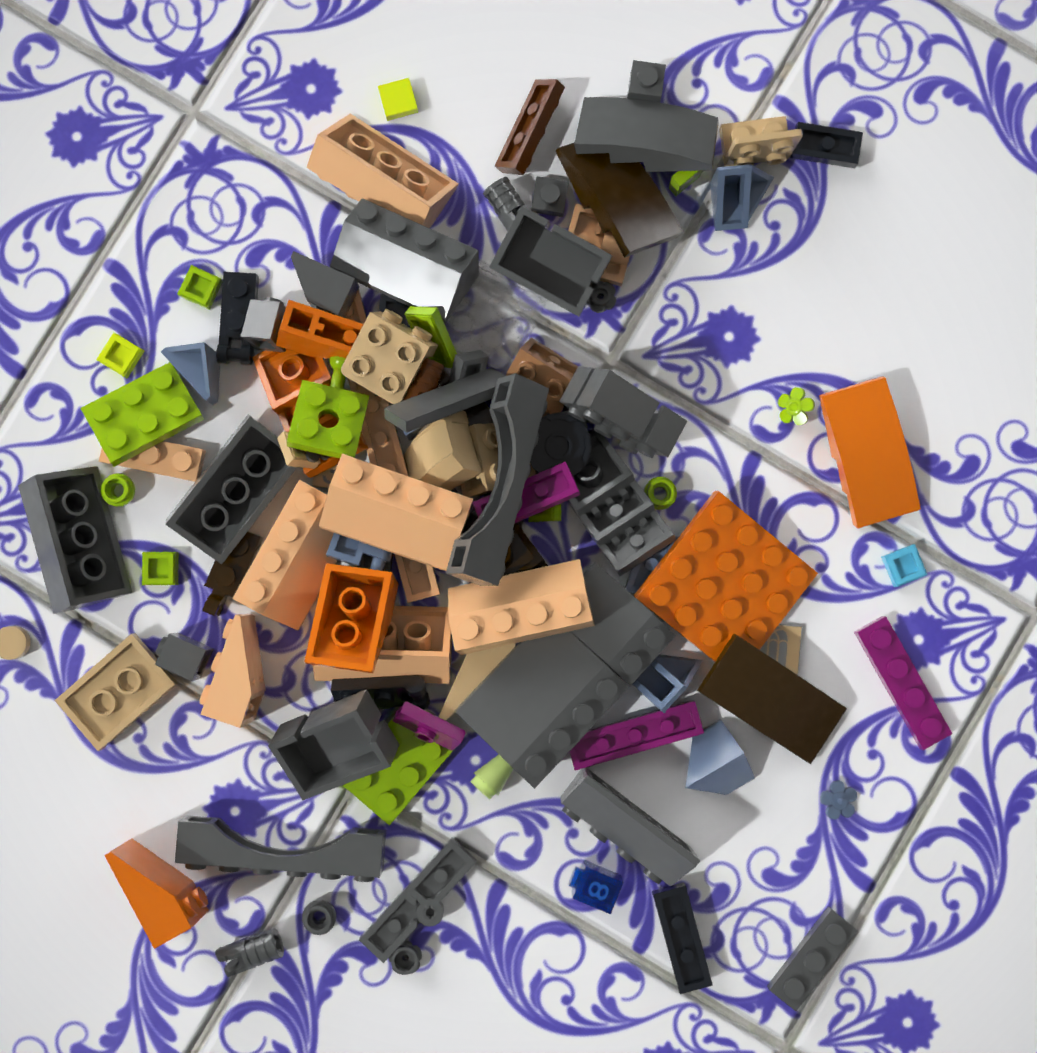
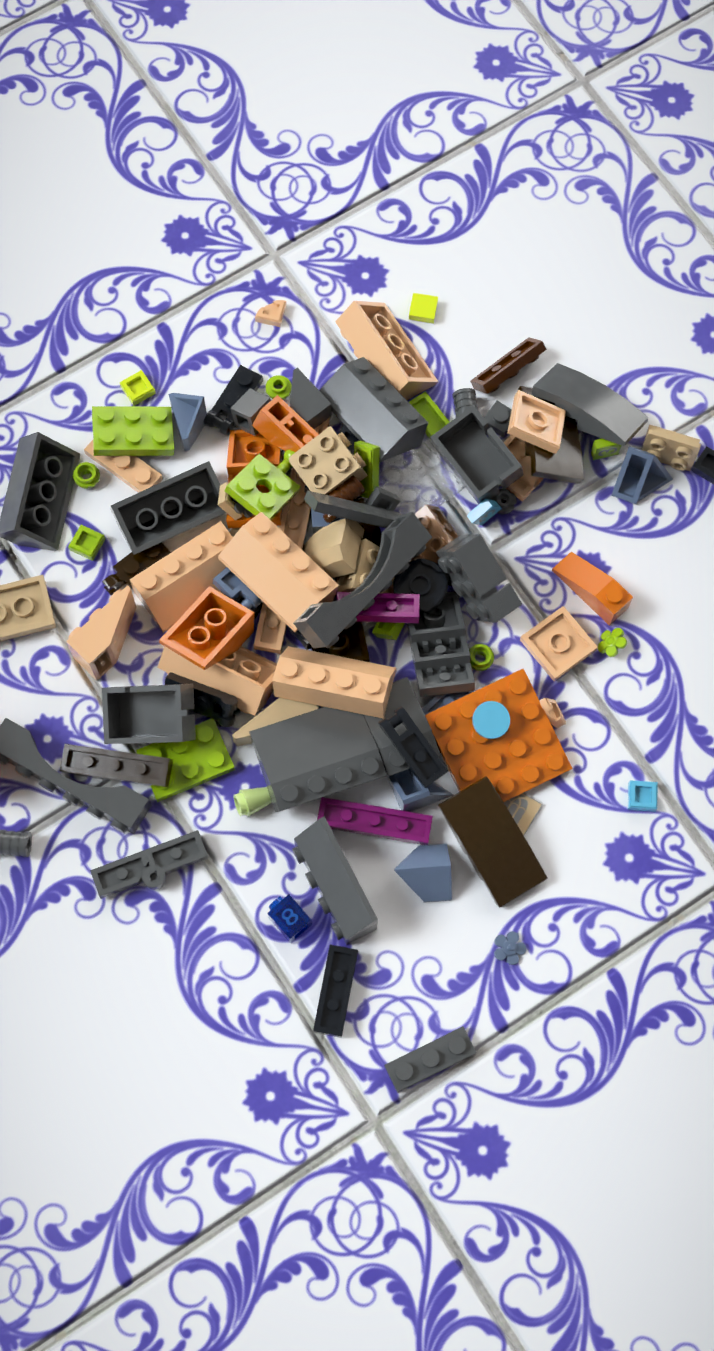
camera: 25 degrees right, 15 degrees down
dark grey brick [155,633,214,681] -> none
lime tile [177,265,223,310] -> none
dark grey plate [302,900,337,935] -> none
dark grey plate [389,940,422,975] -> none
magenta plate [392,702,466,751] -> none
dark grey brick [627,60,666,102] -> none
orange slope [819,376,921,529] -> none
magenta plate [854,616,953,750] -> none
none -> plate [59,744,173,788]
none -> light nougat tile [255,300,287,327]
none -> lime plate [266,375,292,400]
none -> black plate [378,706,448,788]
none -> lime tile [409,391,450,445]
none -> medium azure tile [467,499,502,525]
none -> medium azure piece [472,701,510,739]
none -> light nougat tile [507,390,566,454]
none -> light nougat plate [520,606,598,681]
none -> light nougat tile [539,698,566,728]
none -> orange slope [552,552,633,626]

